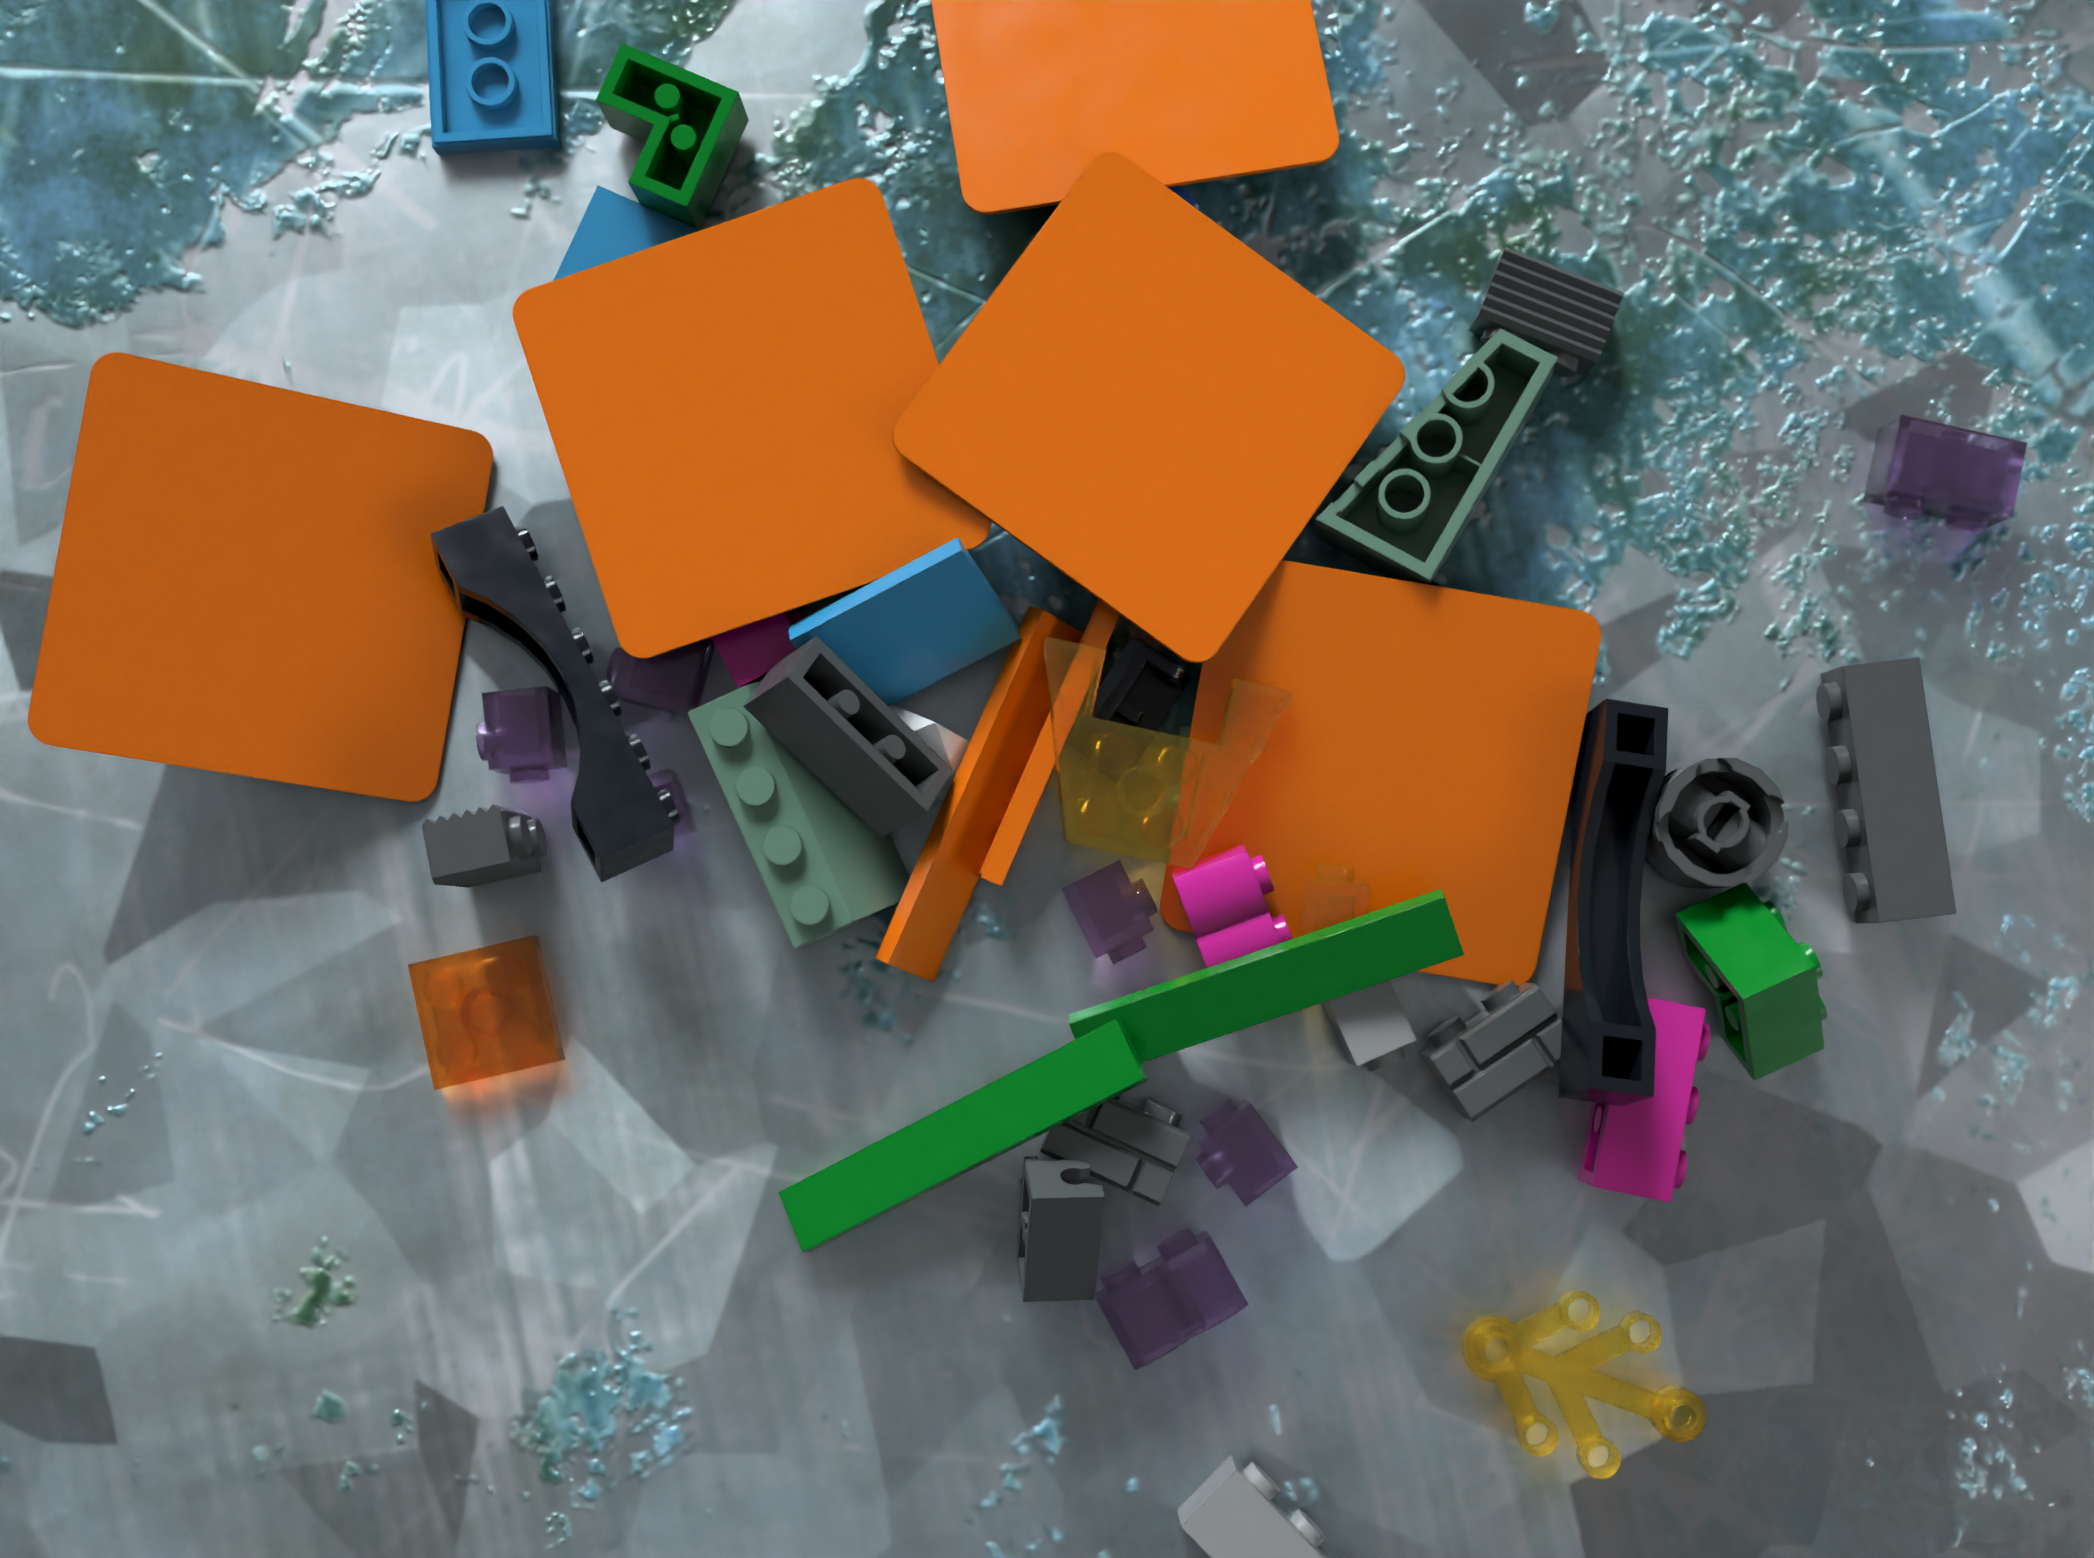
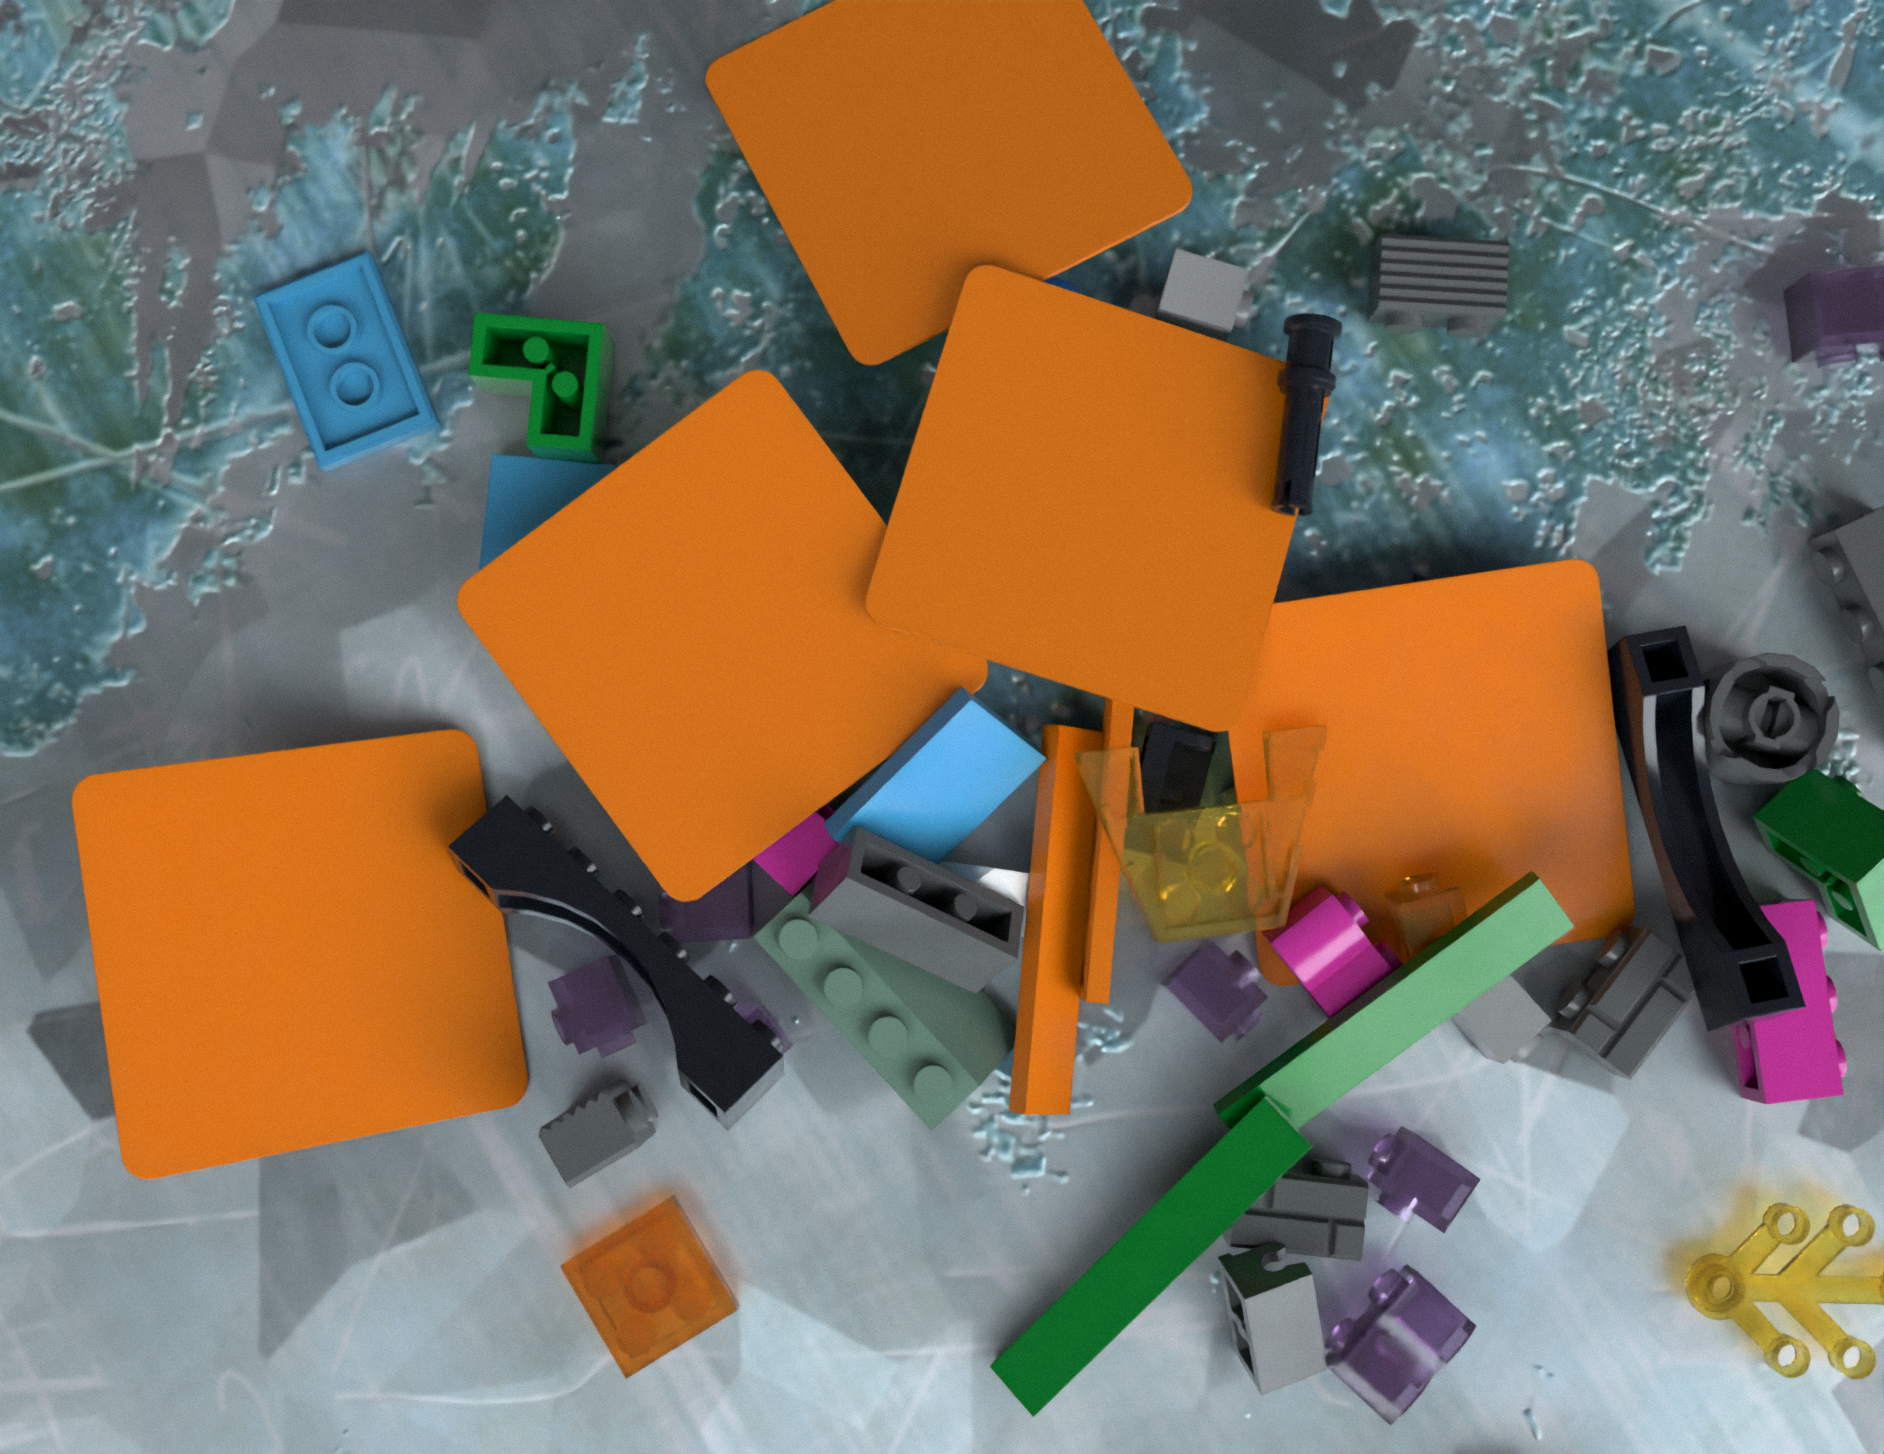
camera: 20 degrees left, 0 degrees up
sand green wedge [1316,328,1558,585] -> none
none -> light grey brick [1154,248,1254,342]
none -> black pin [1270,313,1342,516]

